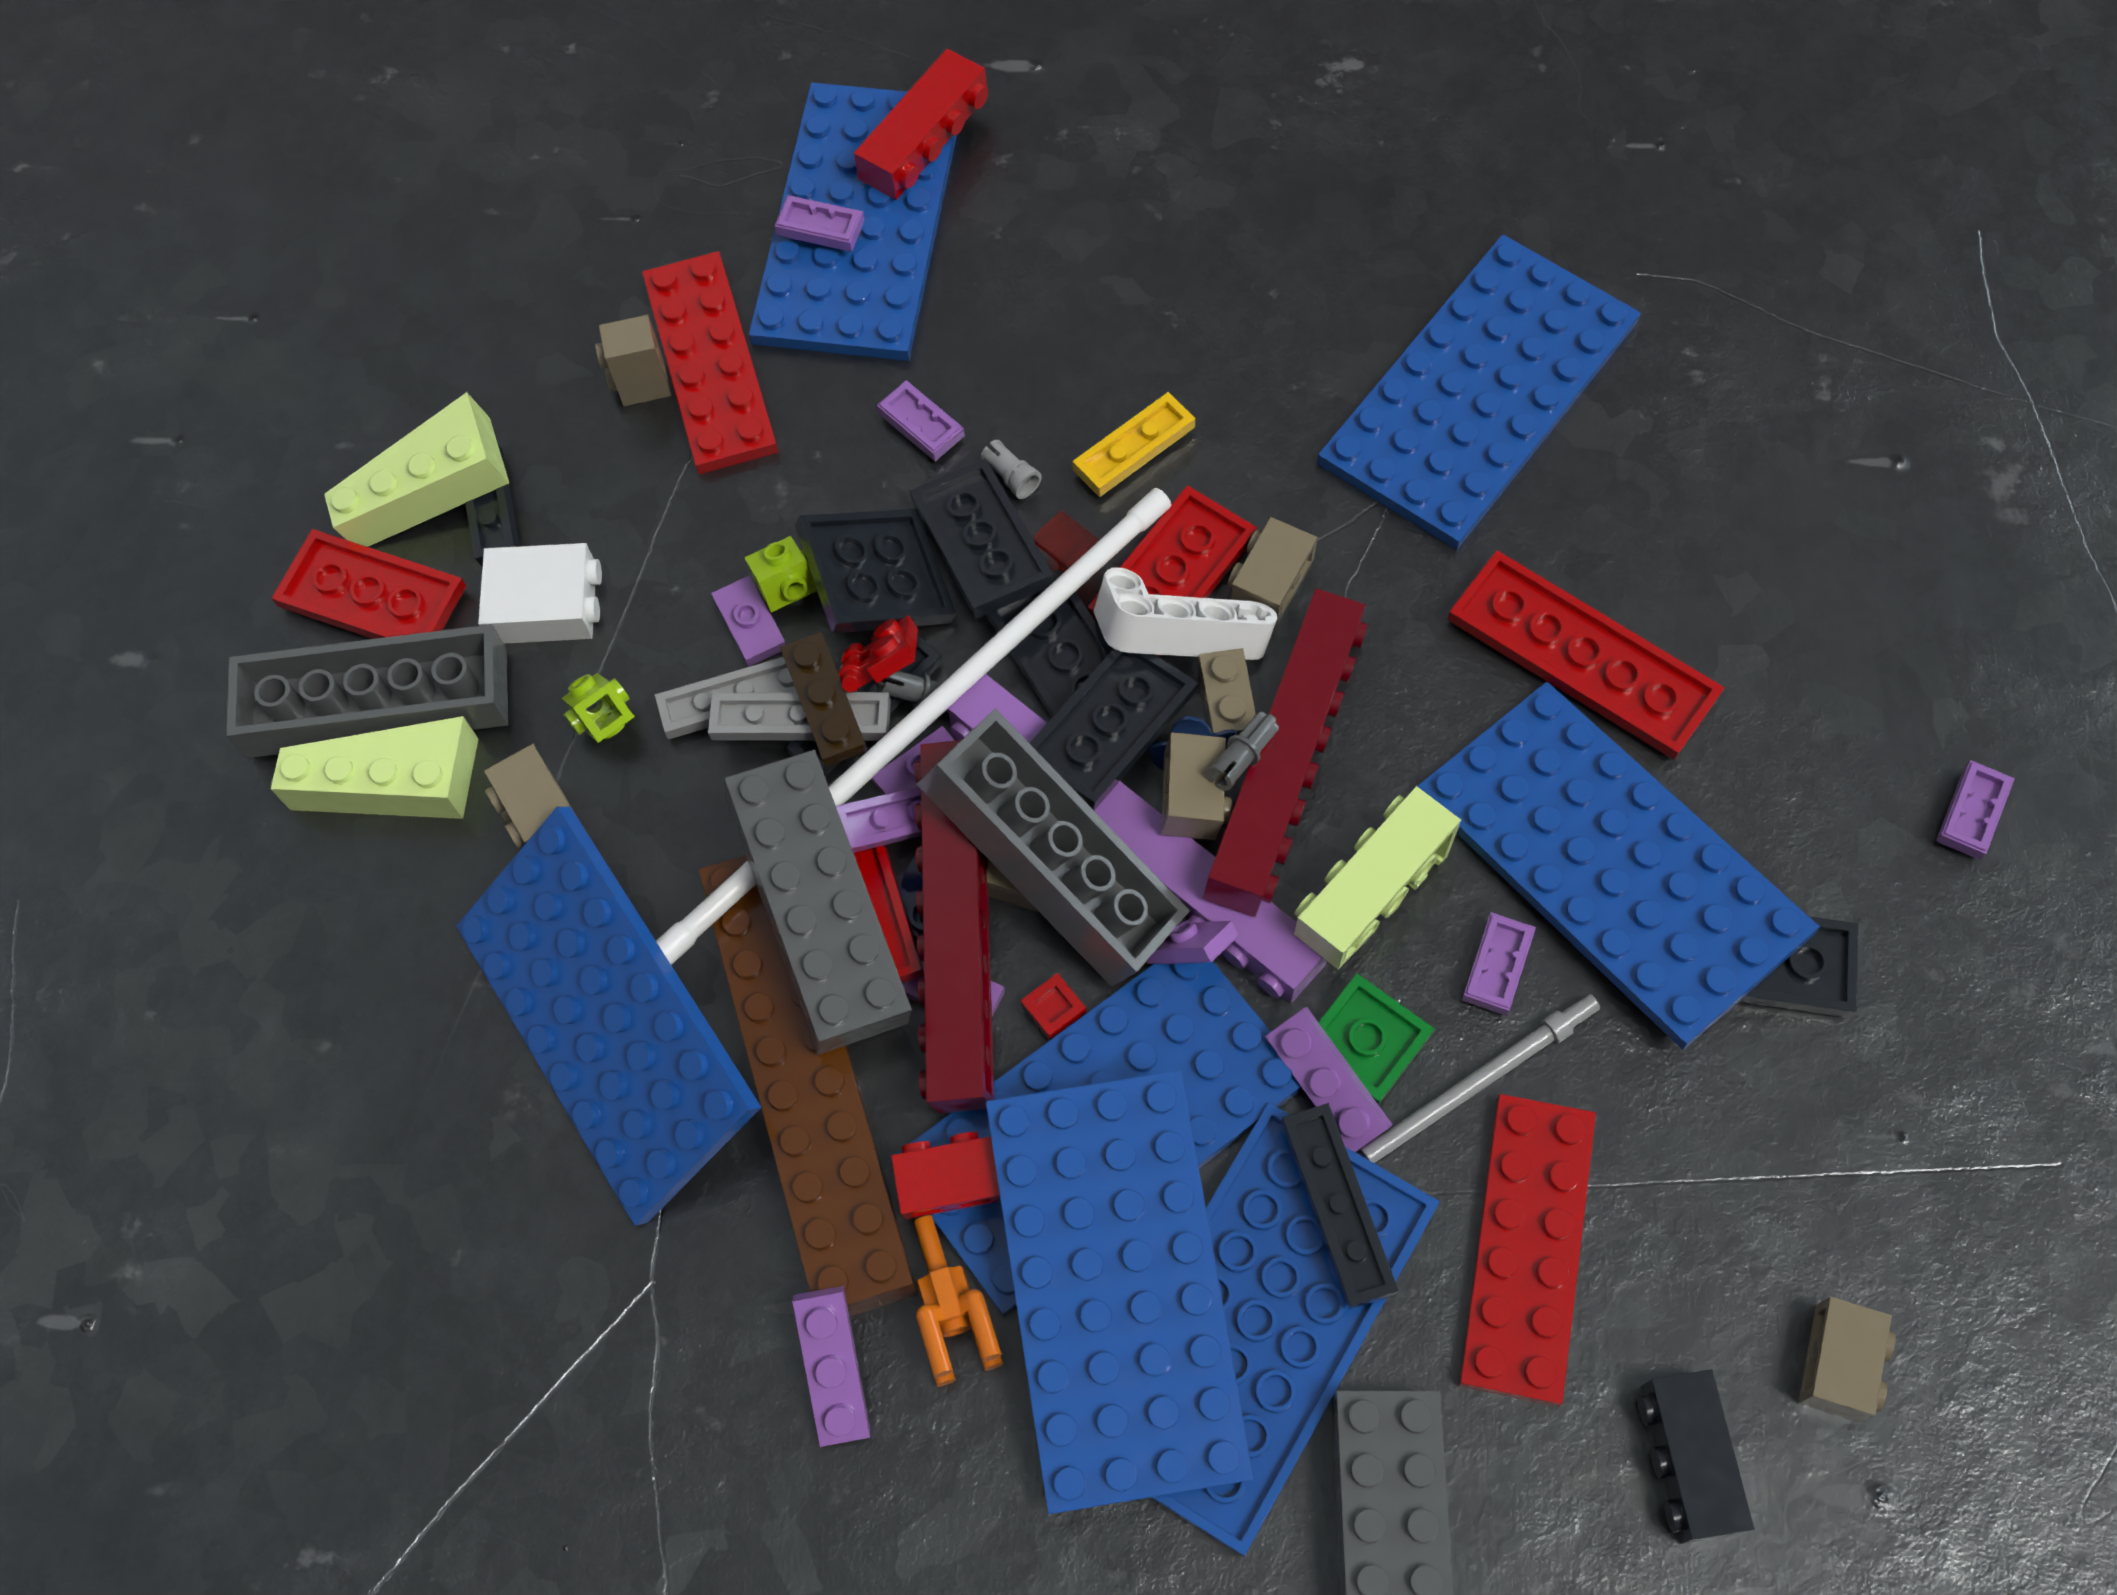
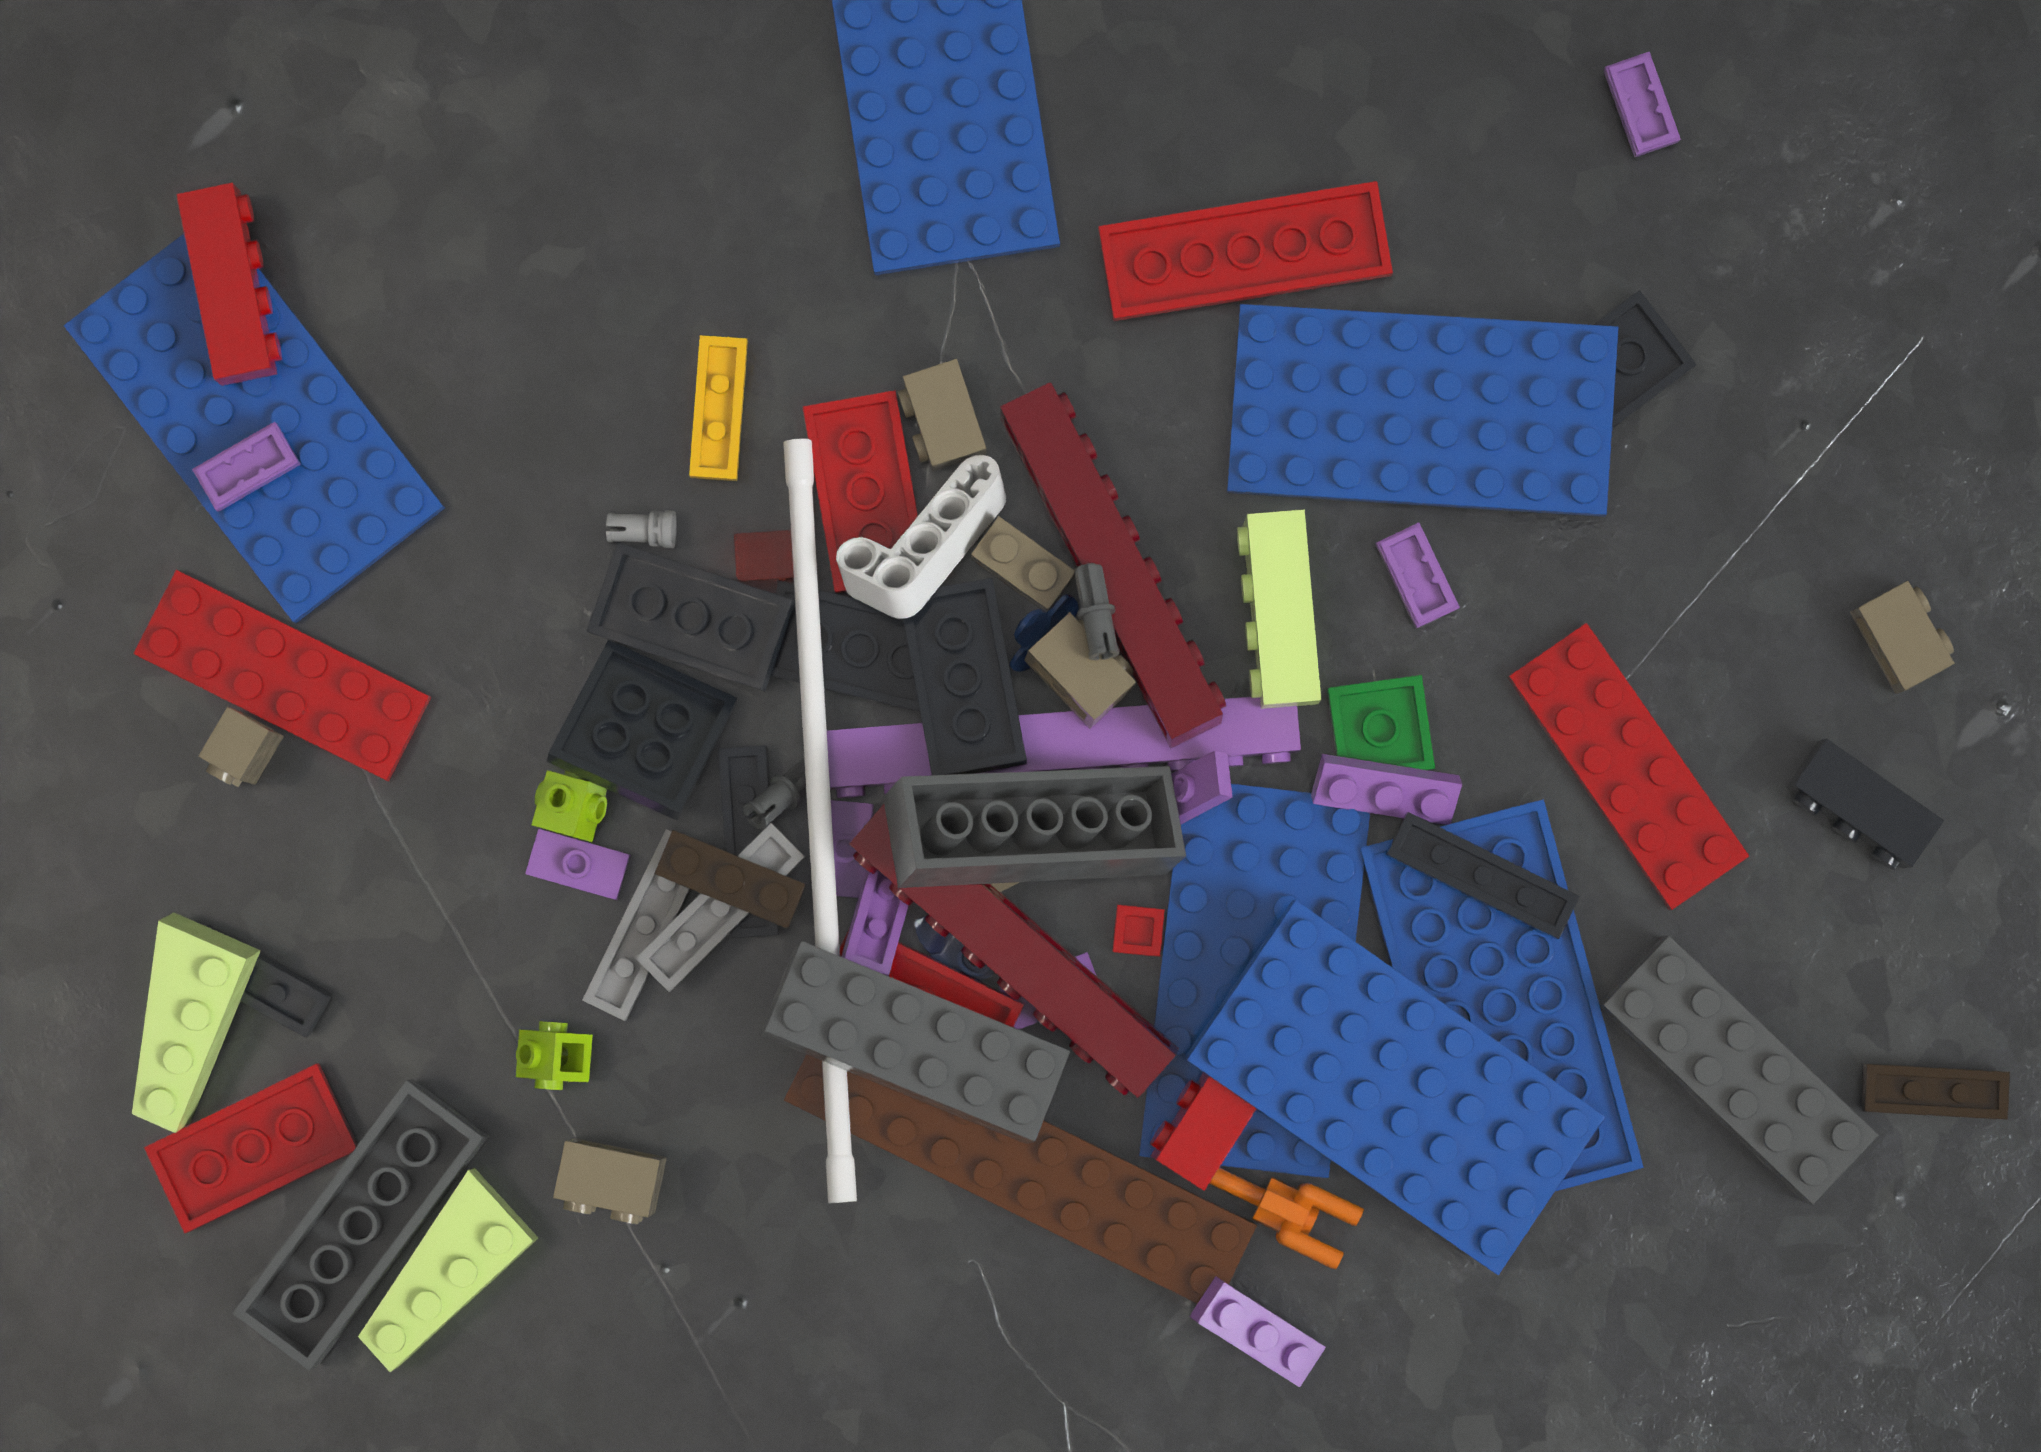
camera: 55 degrees left, 20 degrees up
blue plate [456,807,761,1226] -> none
white brick [478,543,602,644] -> none
red plate [839,615,918,692] -> none
medium lavender plate [876,380,965,461] -> none
light grey bar [1360,994,1600,1163] -> none

